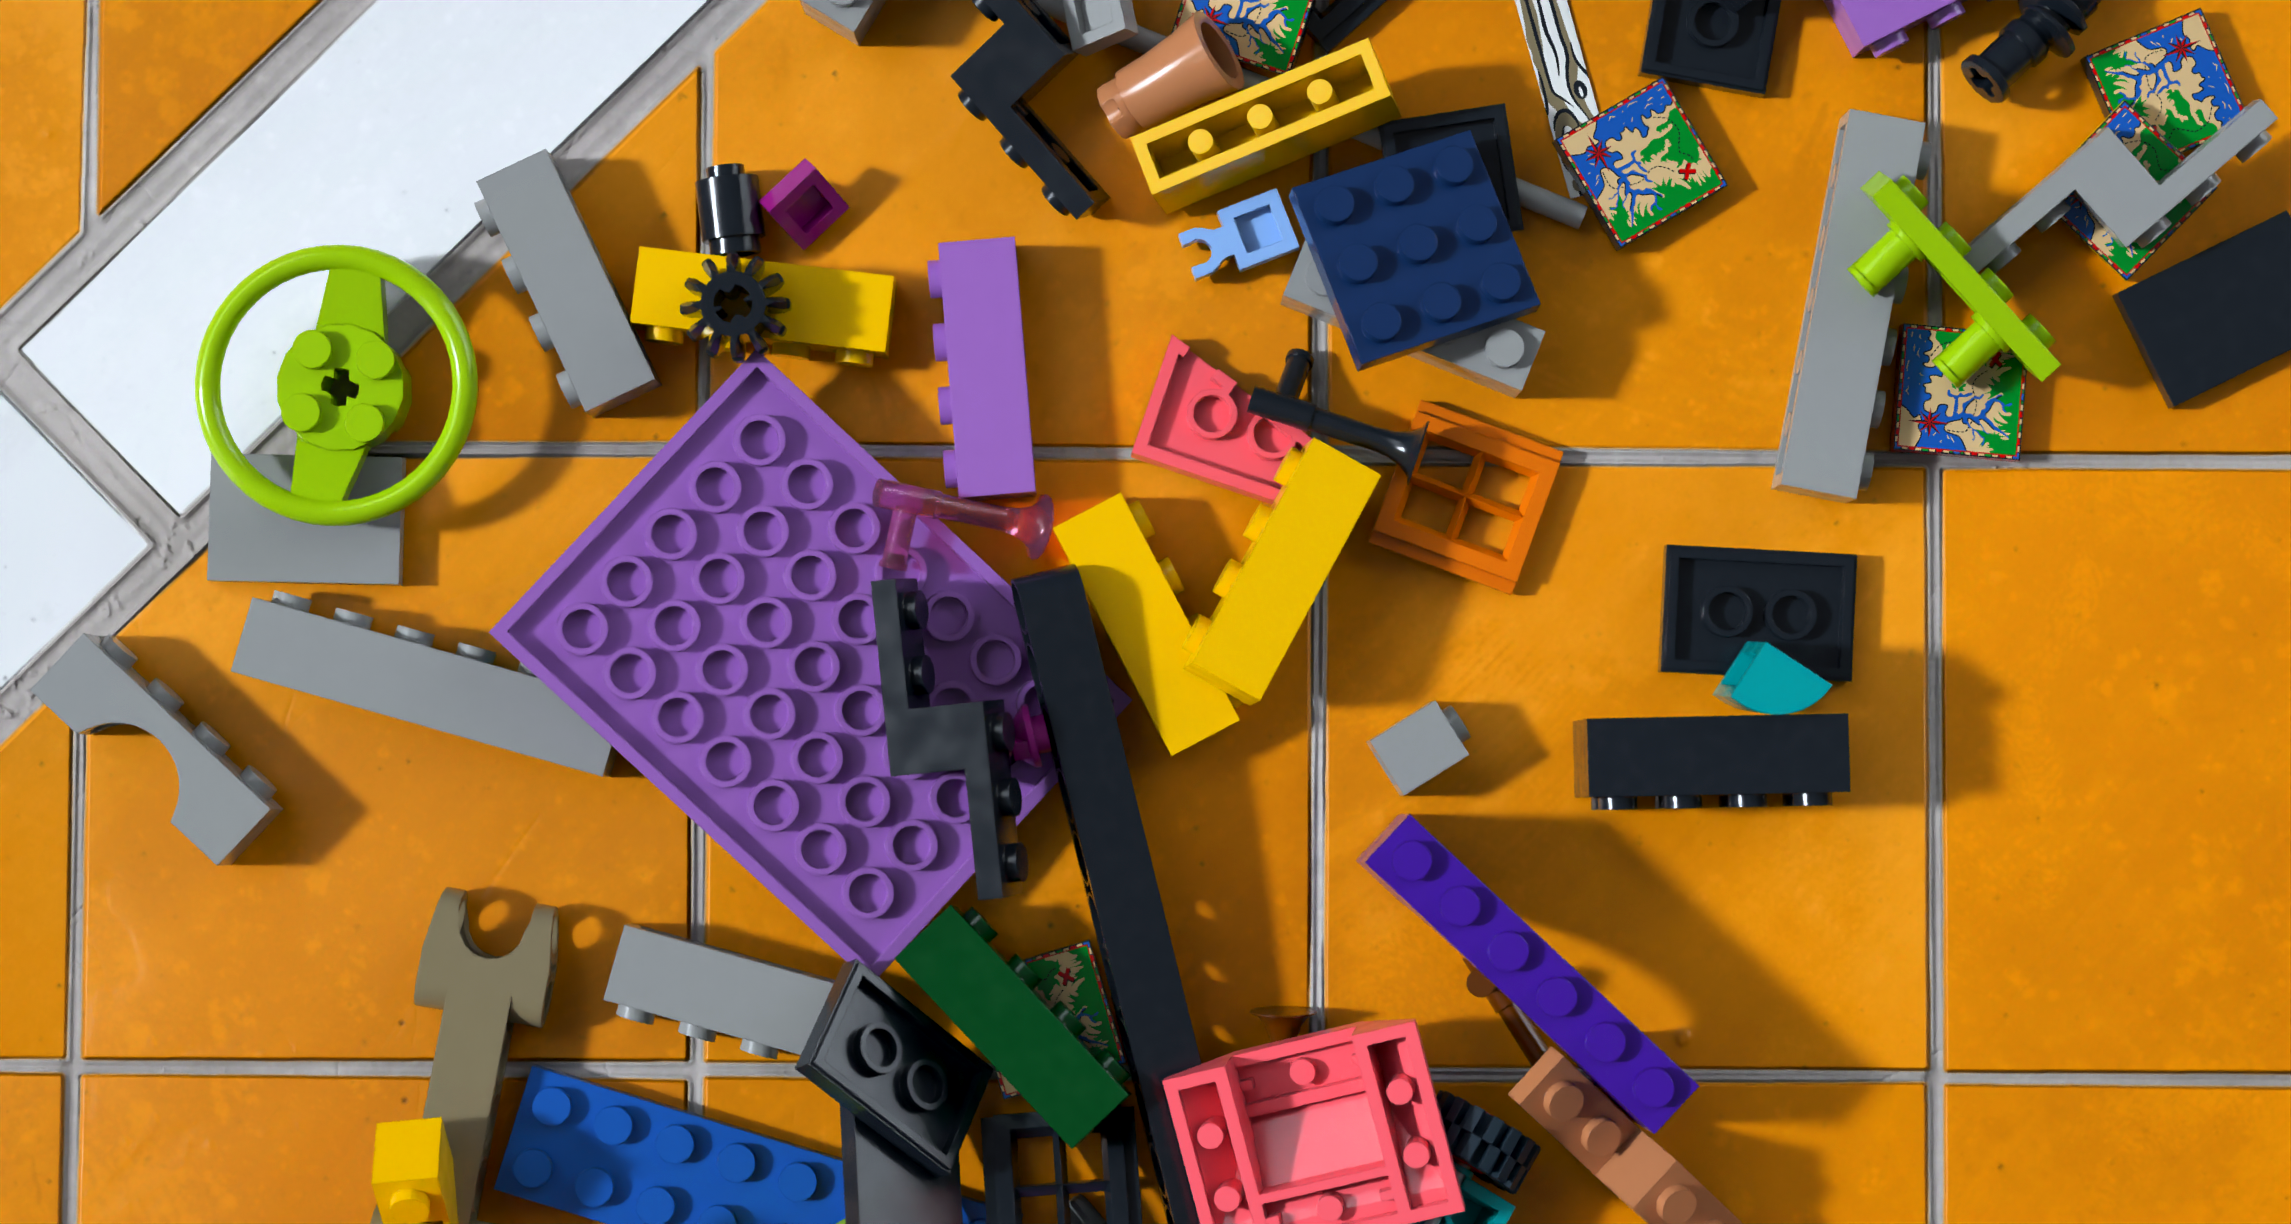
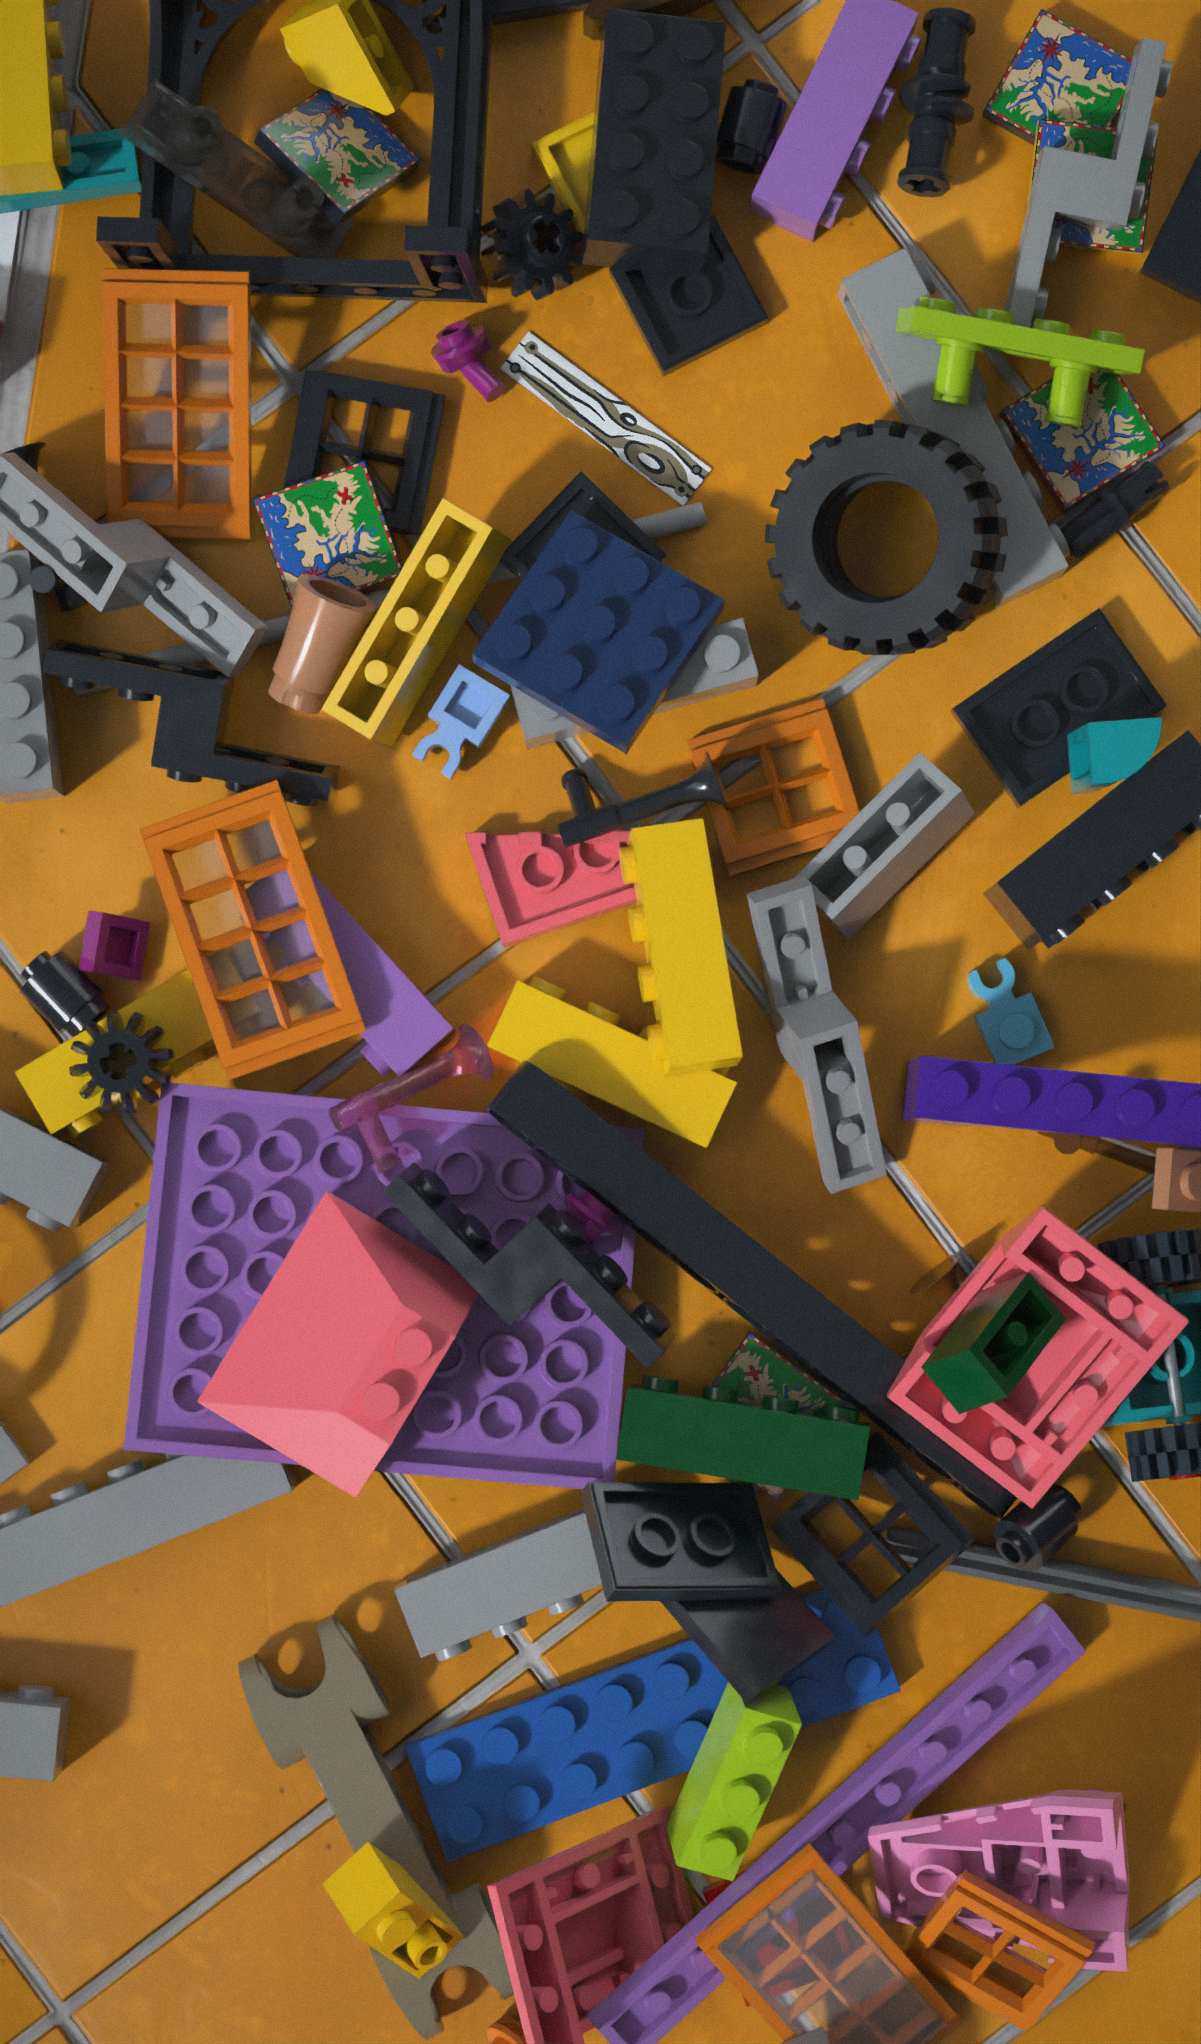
camera: 30 degrees left, 0 degrees up
light grey brick [1366,700,1471,796] -> none
tile [1552,77,1728,251] -> none
none -> orange piece [140,780,367,1081]
none -> coral slope [197,1190,479,1498]
none -> light grey bracket [747,876,887,1194]
none -> black tyre [765,420,1008,655]
none -> light grey brick [795,752,975,940]
none -> dark green brick [921,1272,1066,1414]
none -> medium azure plate [967,958,1055,1065]
none -> black axle [1060,461,1170,558]

